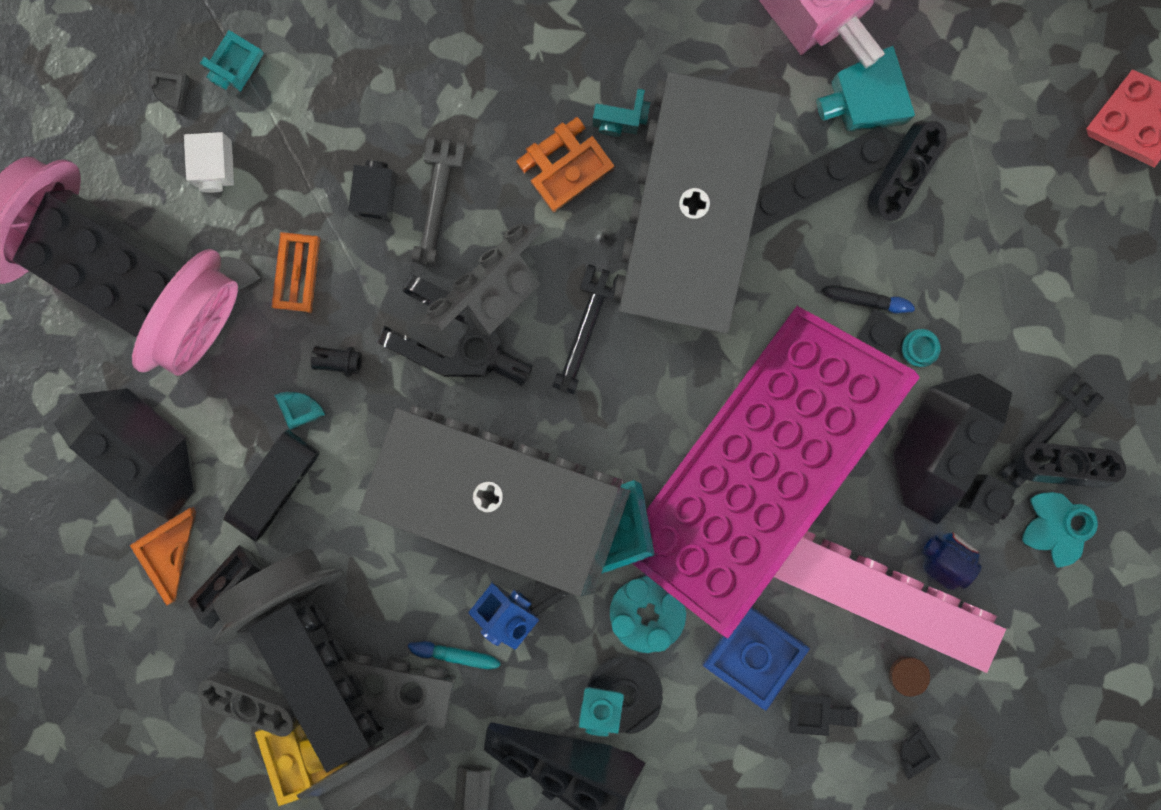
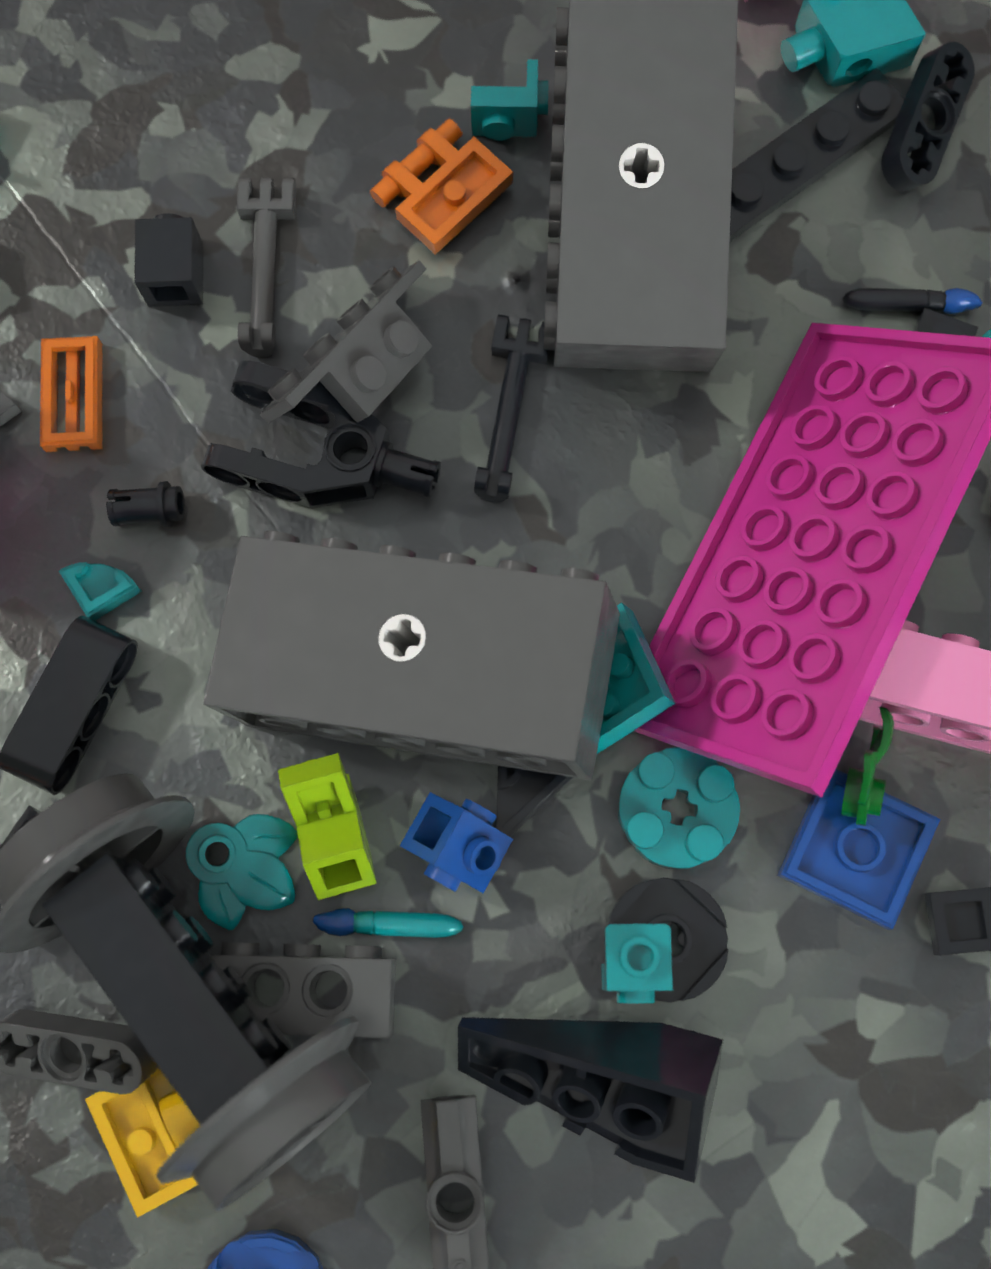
camera: 10 degrees left, 10 degrees down
none -> teal plate [185,814,298,930]
none -> lime brick [278,753,377,900]
none -> green plate [841,707,894,826]

